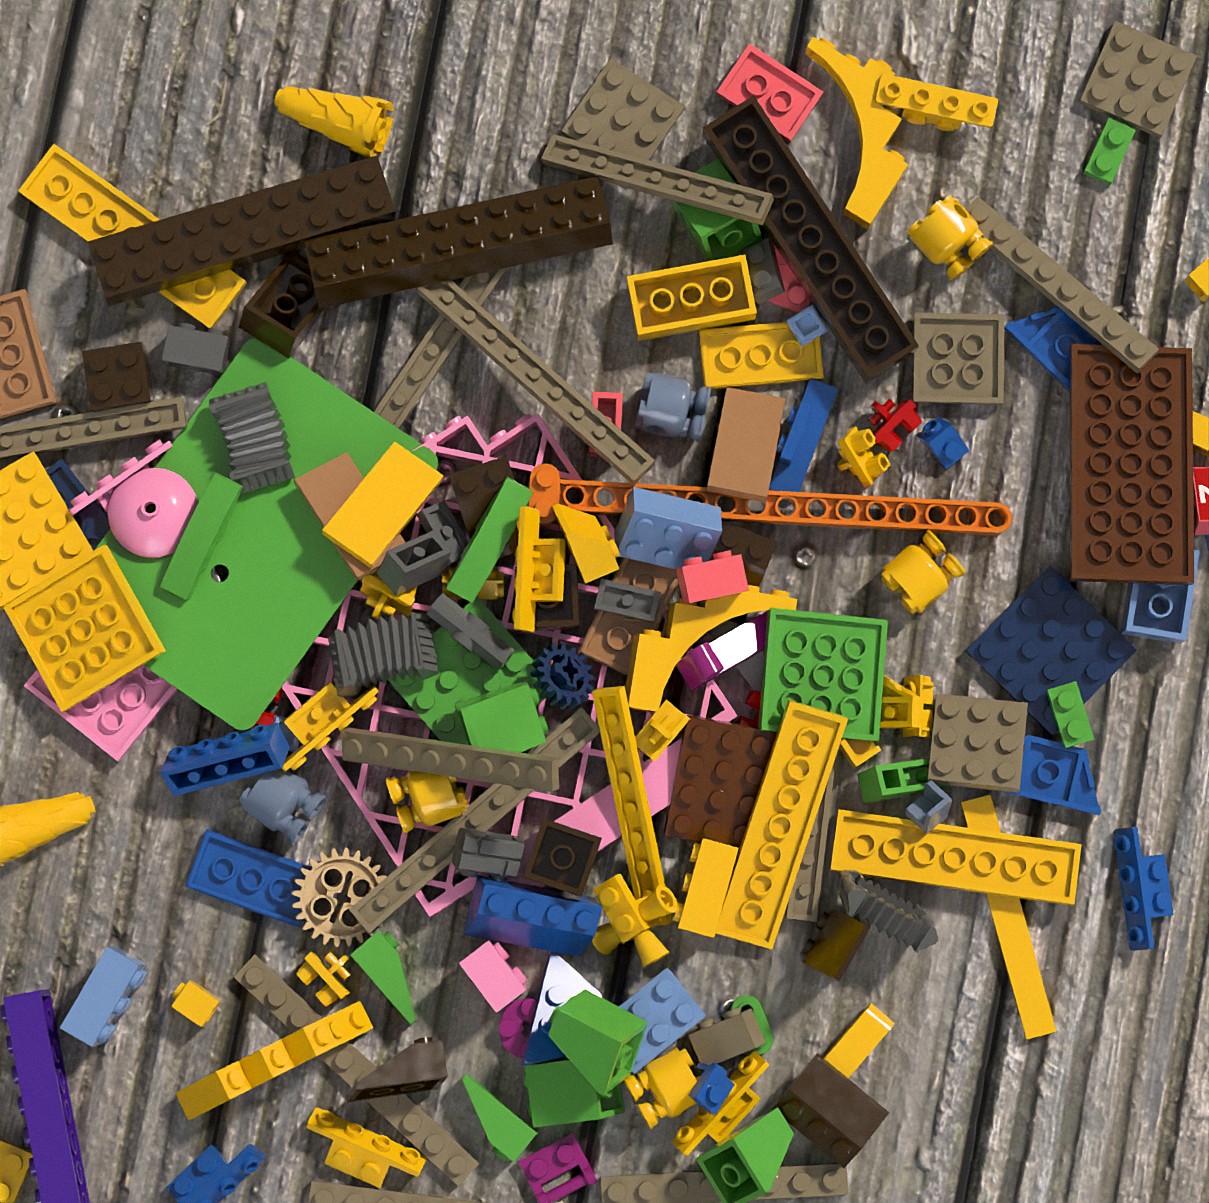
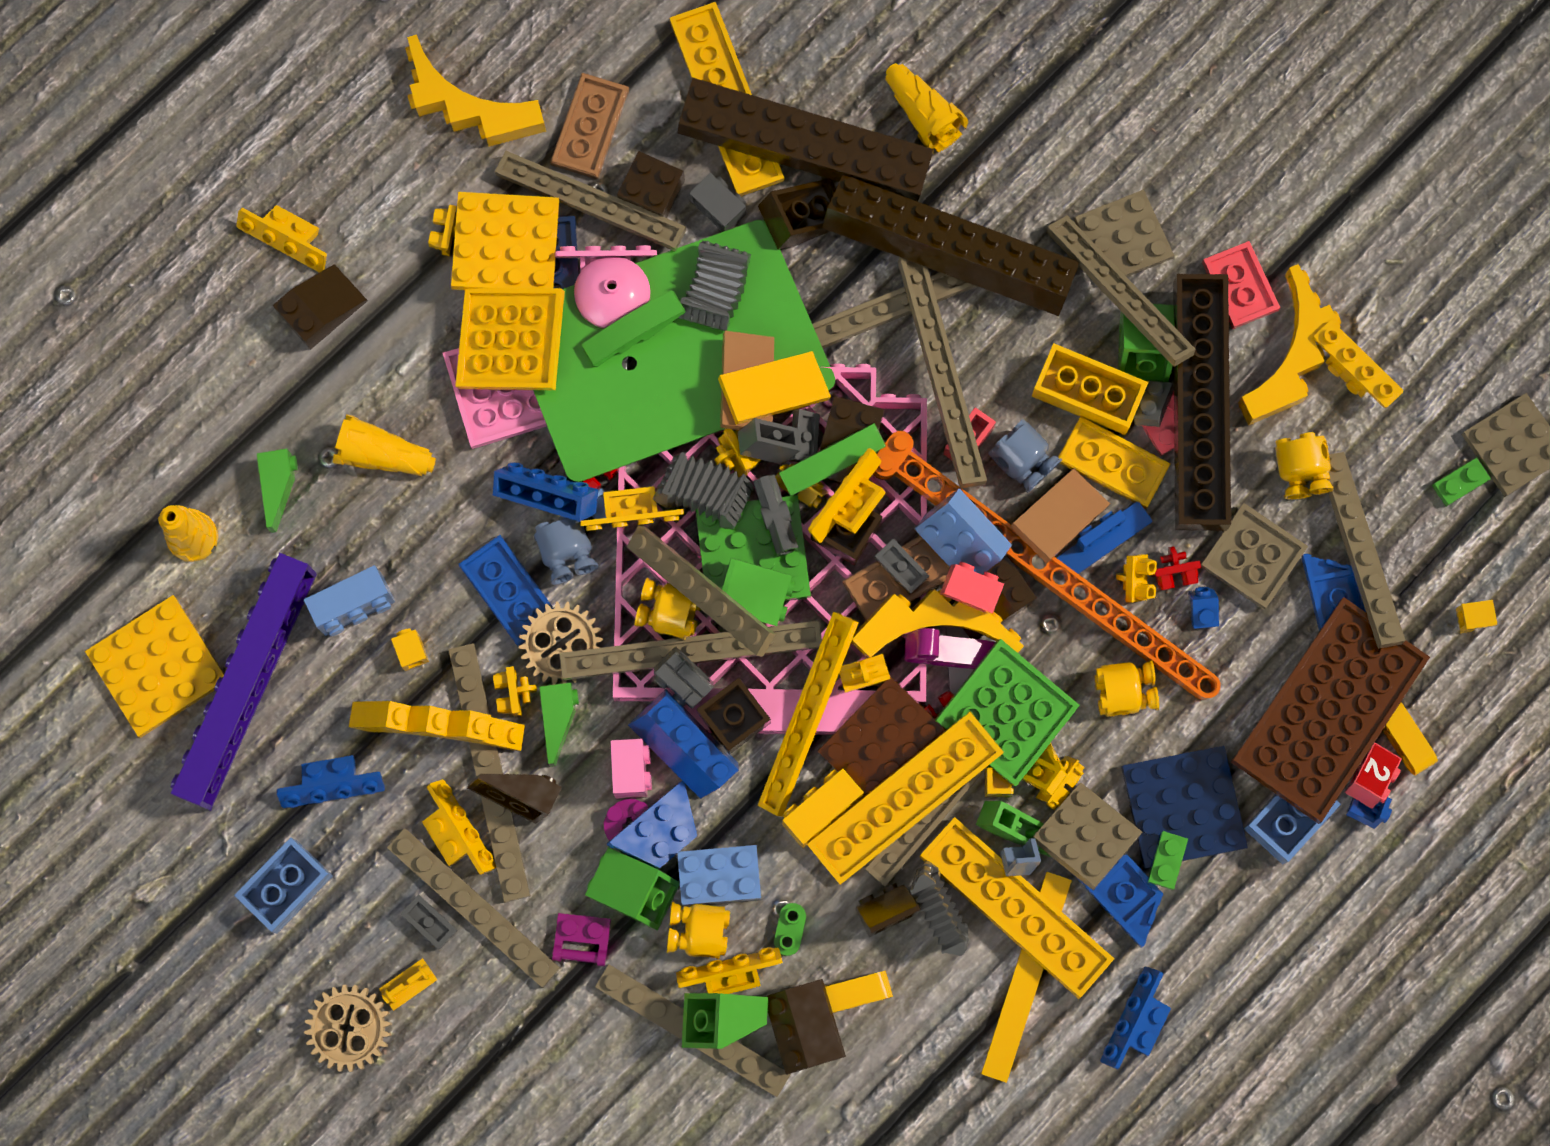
camera: 35 degrees right, 5 degrees down
bright green slope [462,1073,538,1162] -> none
dark blue gear [530,643,595,709] -> none
bright green slope [548,989,648,1096] -> none
yellow slope [552,504,620,584] -> none
yellow brick [592,874,678,968] -> none
dark tan brick [688,1007,766,1065] -> none
blue bracket [688,1063,735,1115] -> none
light blue tile [786,305,828,347] -> none

